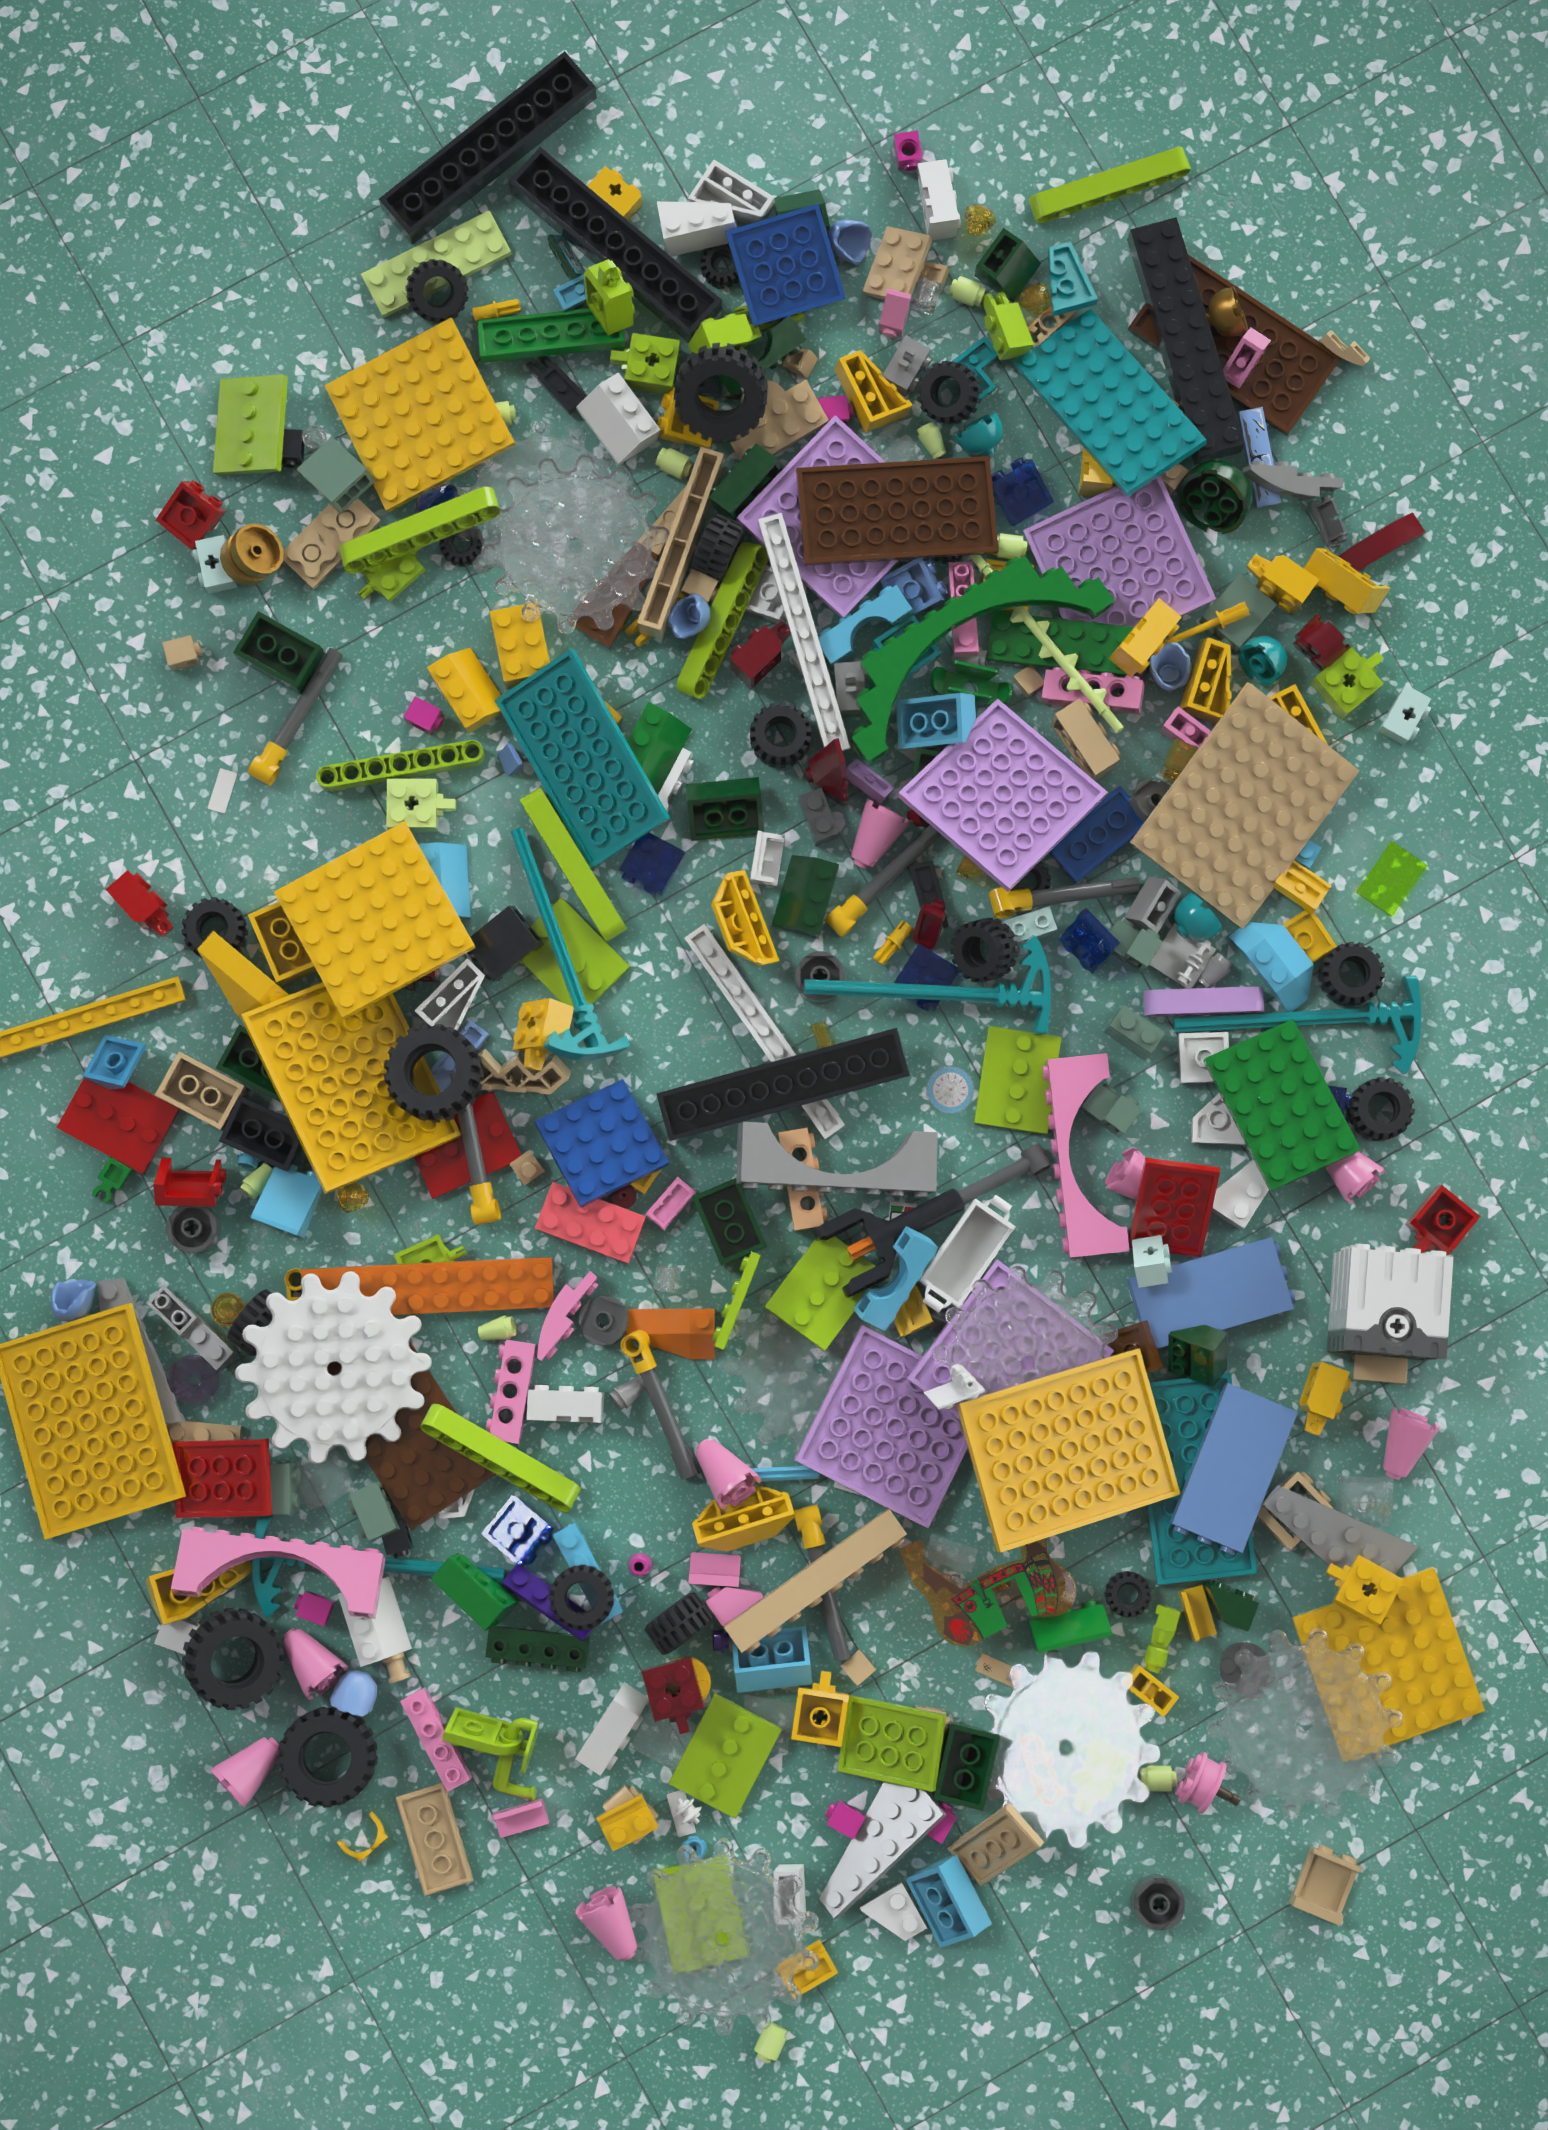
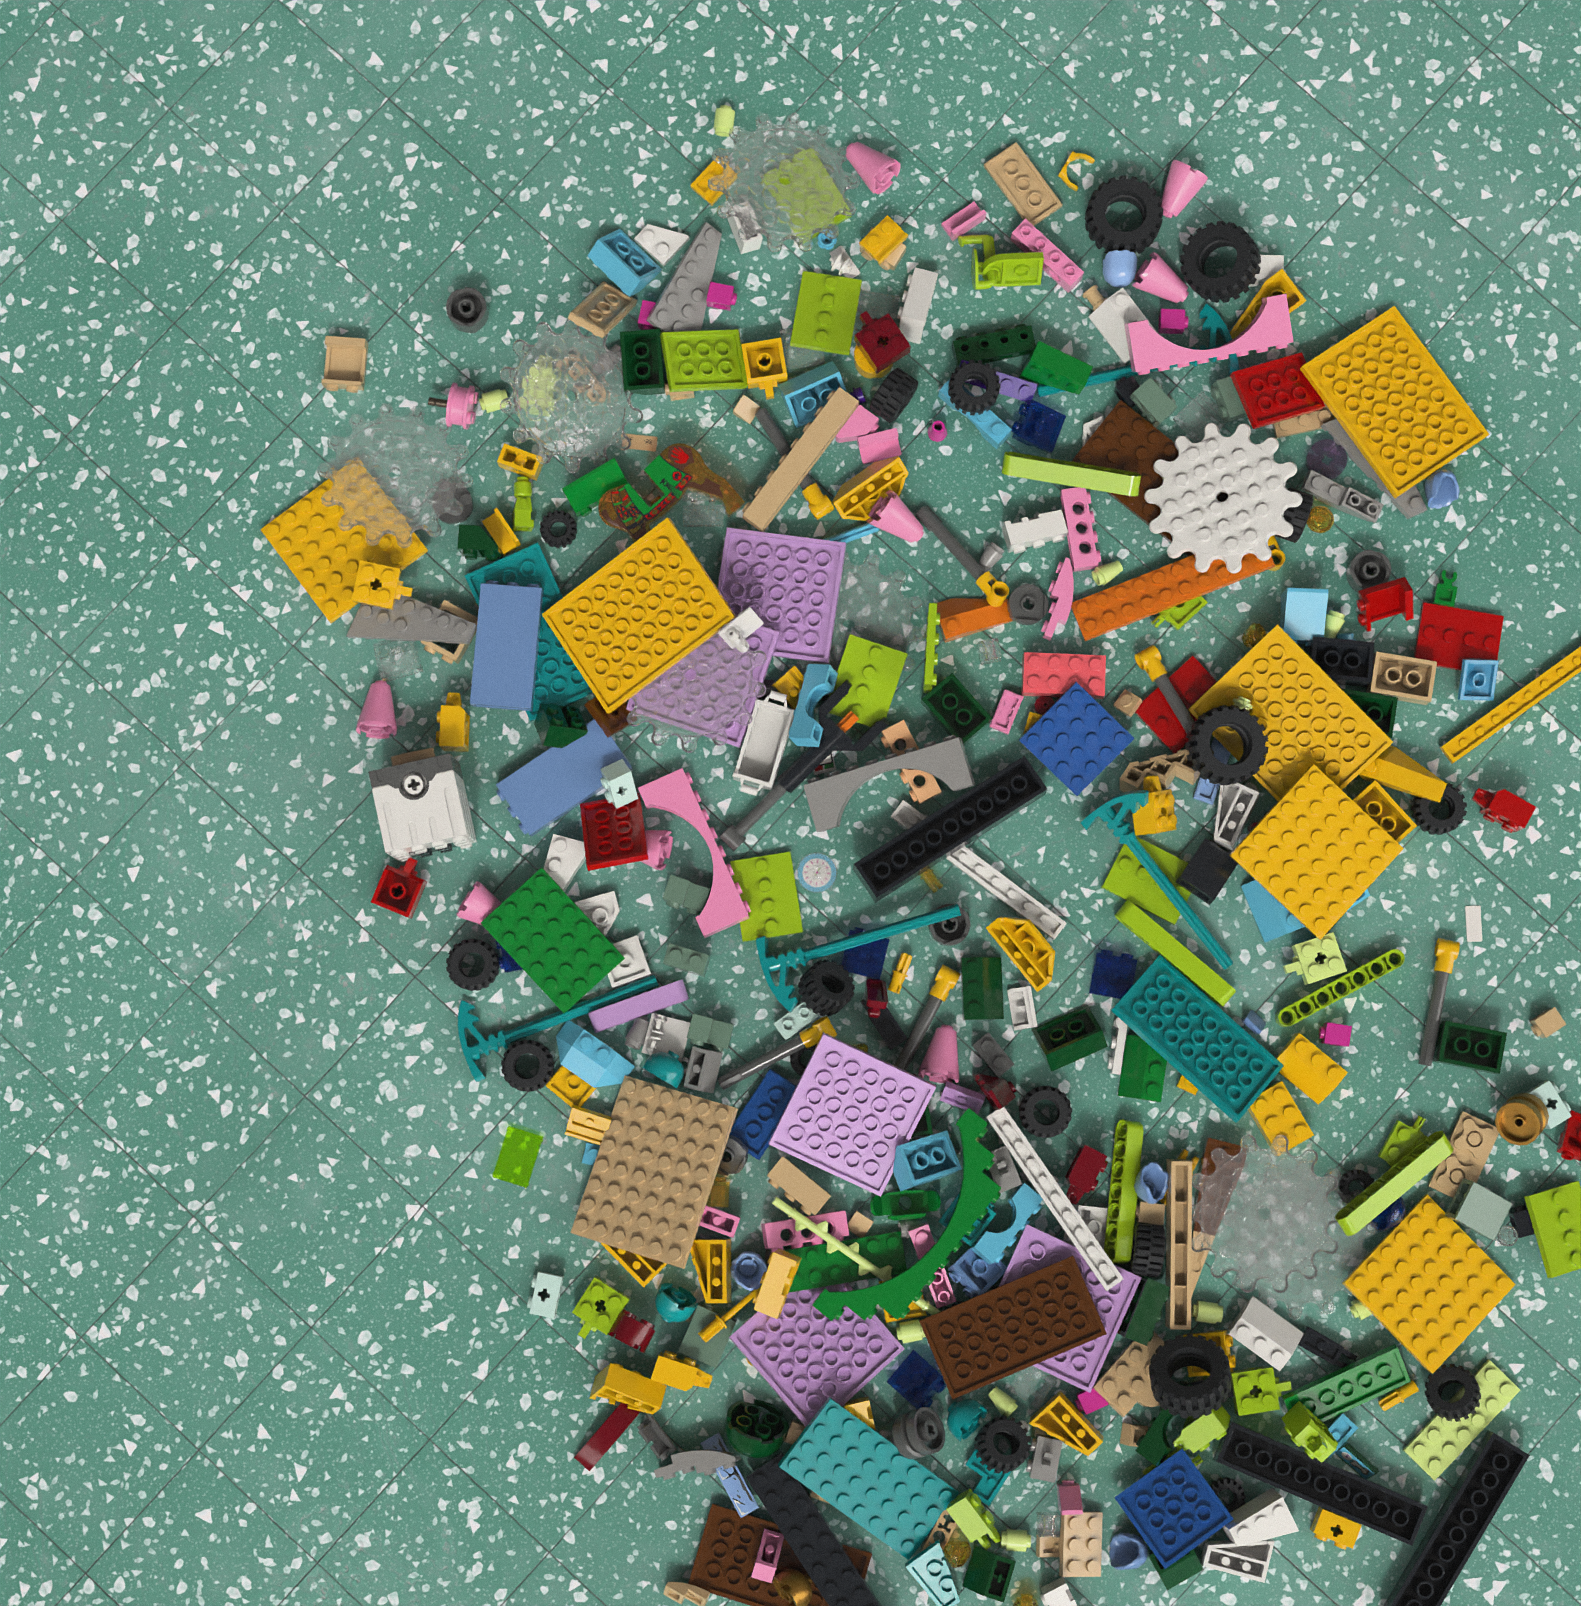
camera: 170 degrees right, 0 degrees up
clear blue plate [1059,908,1120,974] -> none
none -> dark grey wheel [893,1407,945,1460]
none -> yellowish green plate [1233,696,1253,710]

